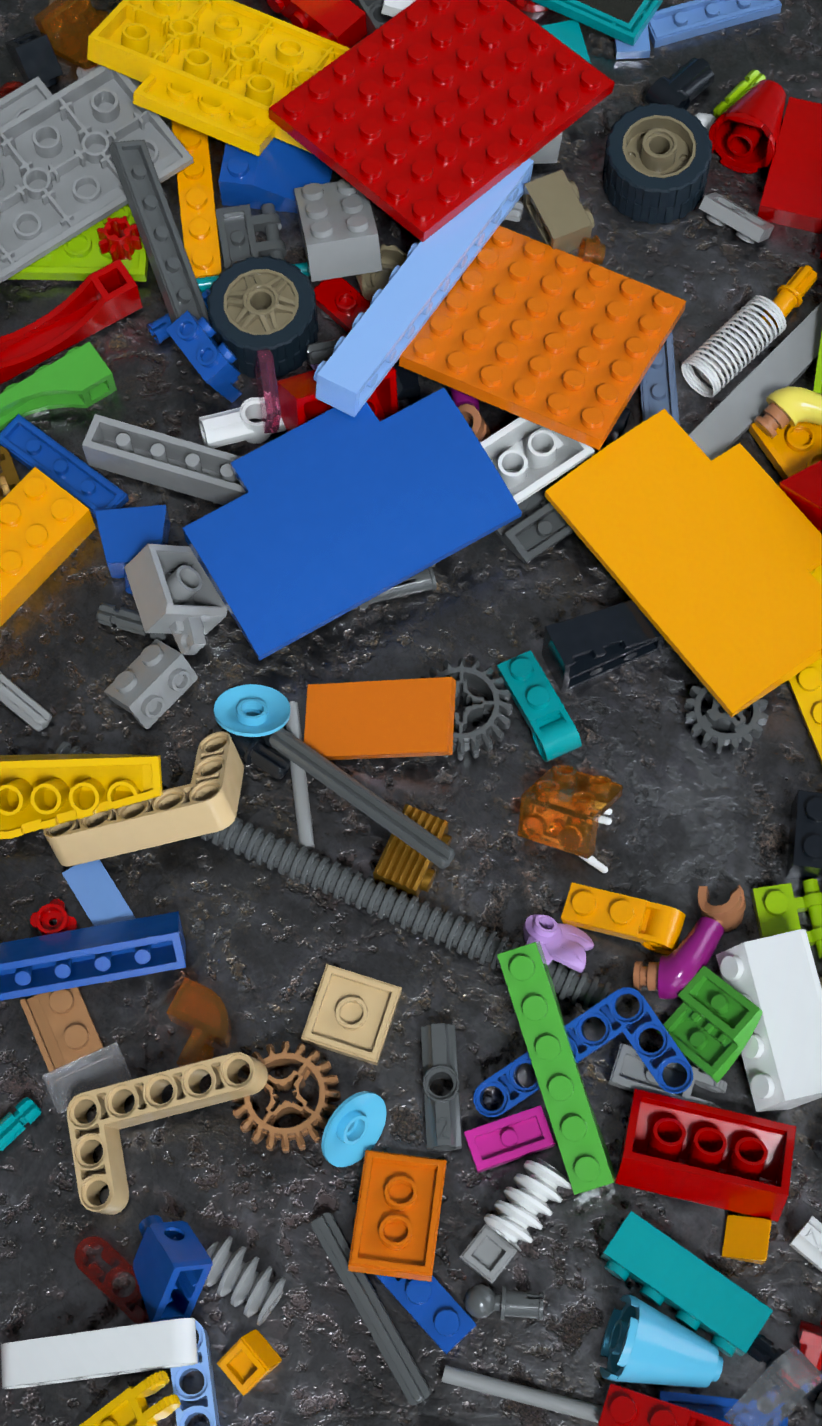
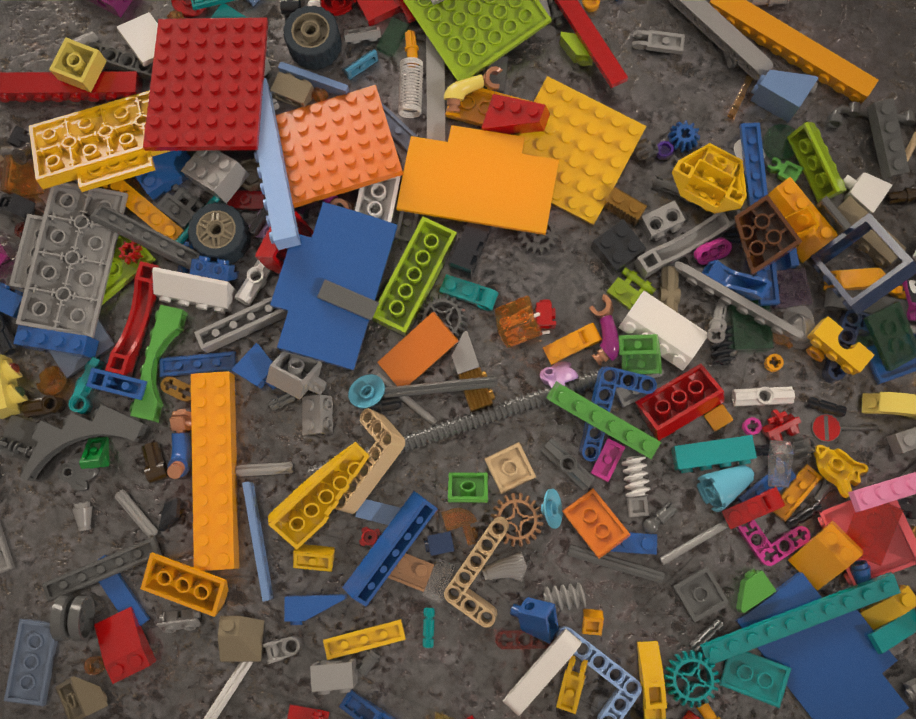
camera: 40 degrees left, 10 degrees up
clear pink tile [255,350,281,433] -> none
none -> white slope [152,267,237,314]
none -> medium blue tile [278,62,350,96]
none -> dark grey tile [317,279,379,321]
none -> dark azure slope [342,50,378,80]
none -> lime brick [372,217,457,337]
none -> clear green tile [376,17,409,57]
none -> dark blue brick [424,531,455,556]
none -> bright green slope [448,473,488,503]
none -> light grey slope [449,331,480,376]
none -> light grey piece [482,552,527,582]
none -> red brick [535,299,556,329]
none -> dark pink bush [742,417,762,435]

